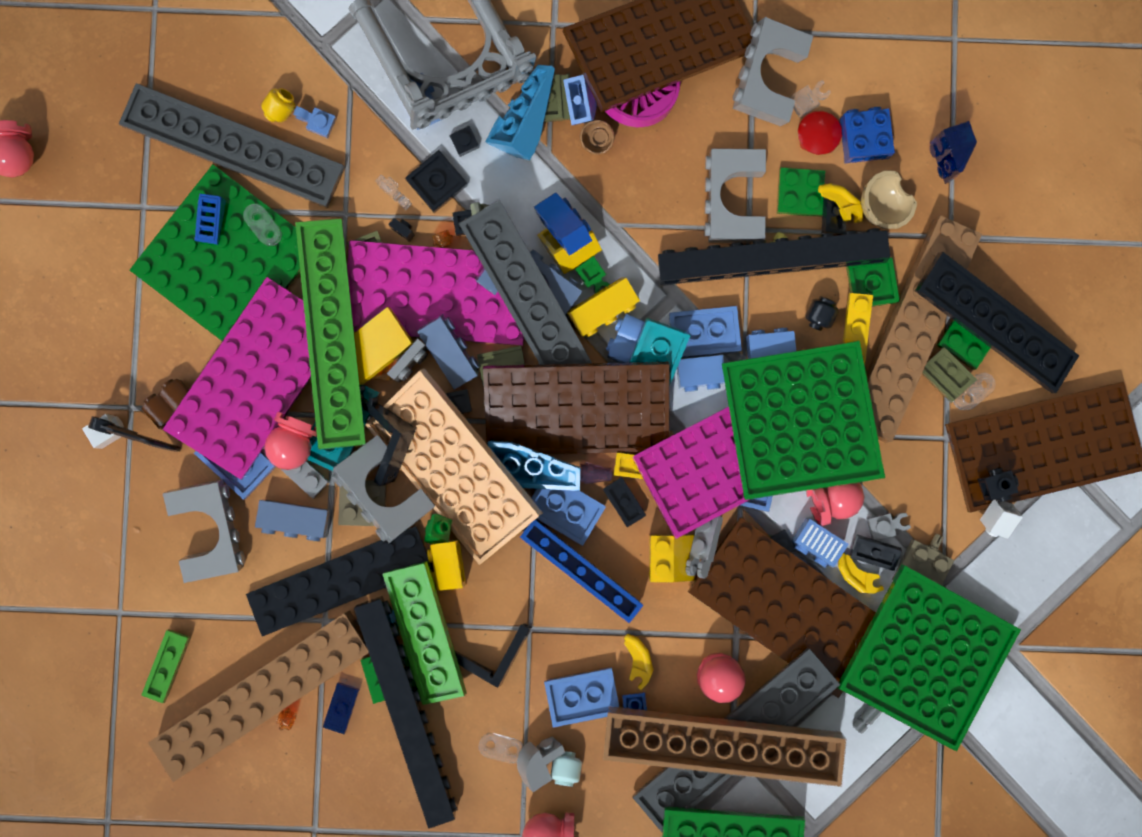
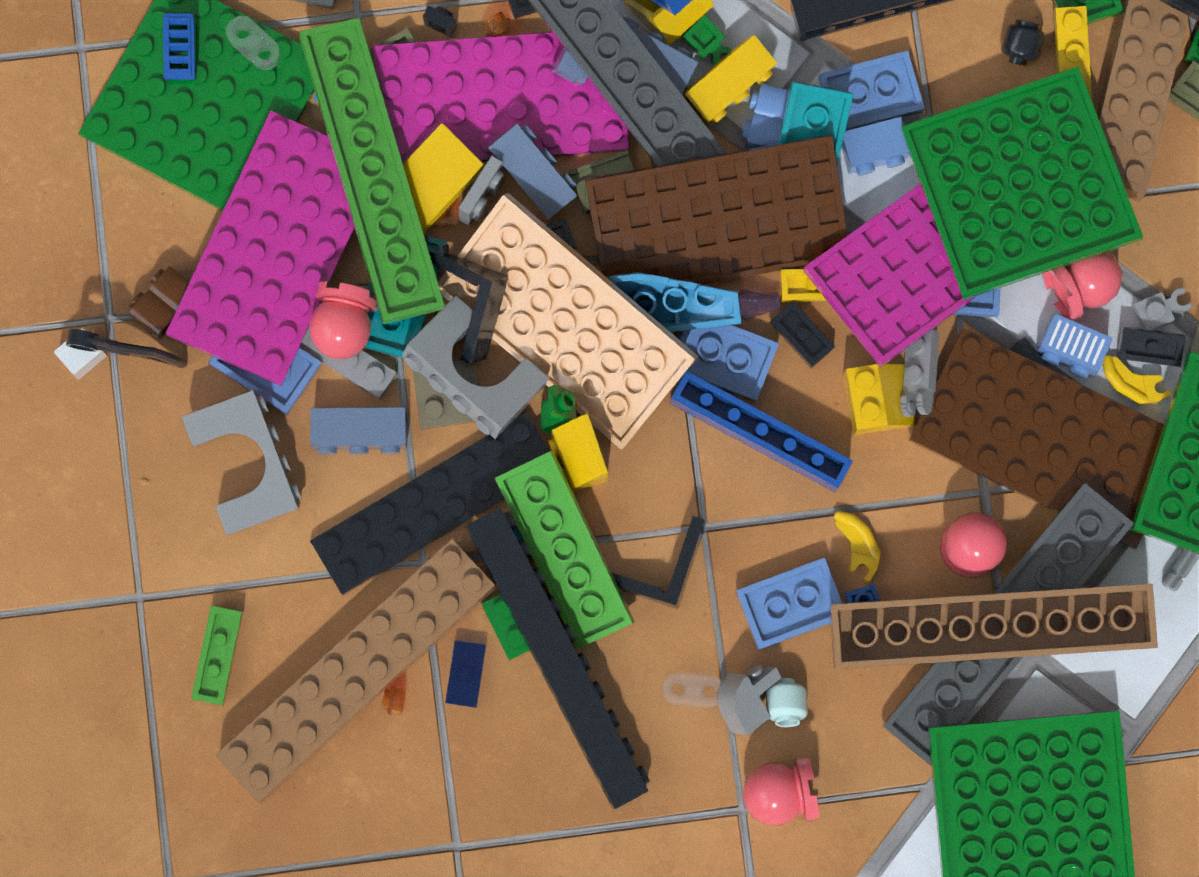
camera: 15 degrees left, 5 degrees down
medium blue brick [746,328,796,359] -> none

